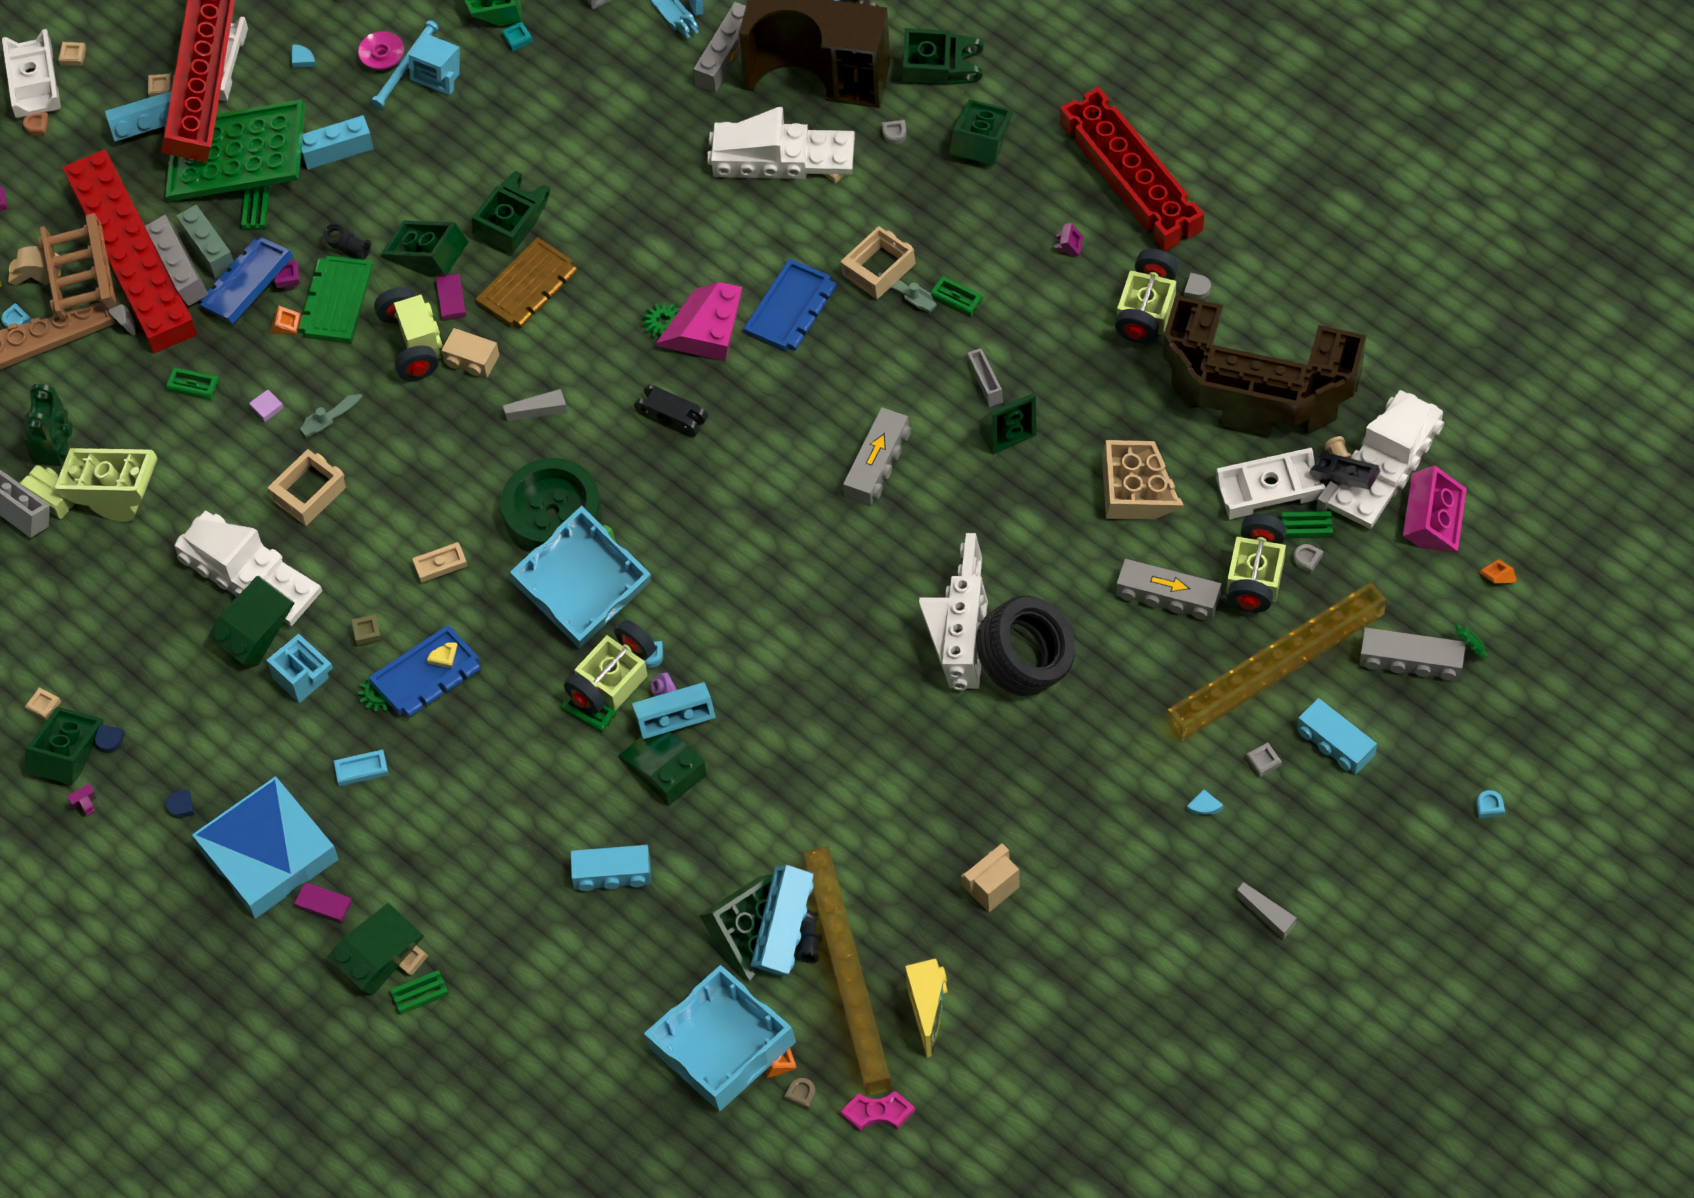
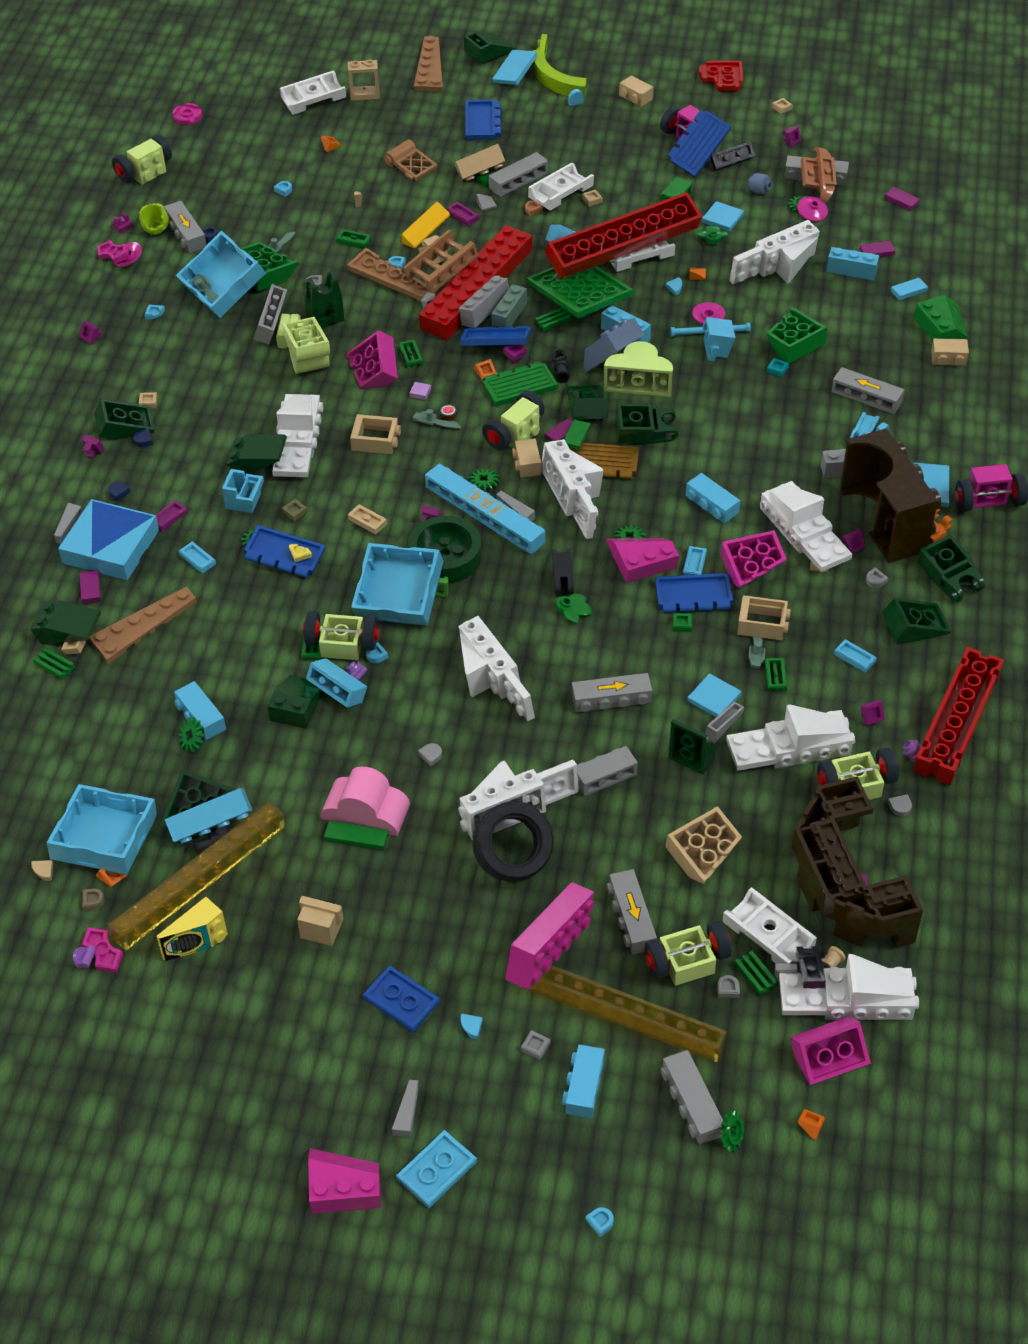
camera: 55 degrees right, 10 degrees down
none -> tan tile [32,860,54,881]
none -> light grey piece [54,503,82,544]
none -> medium lavender plate [73,945,96,969]
none -> medium nougat wing [89,587,197,664]
none -> magenta tile [156,500,188,532]
none -> green gear [178,717,205,753]
none -> dark pink wedge [308,1148,381,1214]
none -> bright pink brick [320,767,410,836]
none -> green tile [324,820,389,850]
none -> dark pink wedge [345,330,398,389]
none -> blue tile [362,965,440,1033]
none -> medium azure tile [396,1130,477,1208]
none -> light grey tile [418,743,442,766]
none -> magenta tile [421,505,444,522]
none -> medium azure brick [425,463,545,554]
none -> tile [440,404,457,420]
none -> white wedge [458,616,535,721]
none -> green gear [468,468,500,492]
none -> dark pink brick [505,882,595,990]
none -> white wedge [541,439,604,539]
none -> green plate [556,594,592,623]
none -> green tile [564,419,591,450]
none -> light grey brick [577,746,638,796]
none -> sand blue wedge [583,318,645,373]
none -> yellowish green brick [604,341,673,397]
none -> green tile [673,613,692,632]
none -> medium azure tile [683,546,707,575]
none -> medium azure brick [686,473,740,524]
none -> medium azure tile [687,673,742,717]
none -> orange slope [689,268,706,281]
none -> dark pink wedge [720,530,787,588]
none -> white wedge [726,705,855,771]
none -> medium azure tile [834,639,877,673]
none -> magenta tile [841,530,865,553]
none -> medium lavender plate [903,739,923,763]

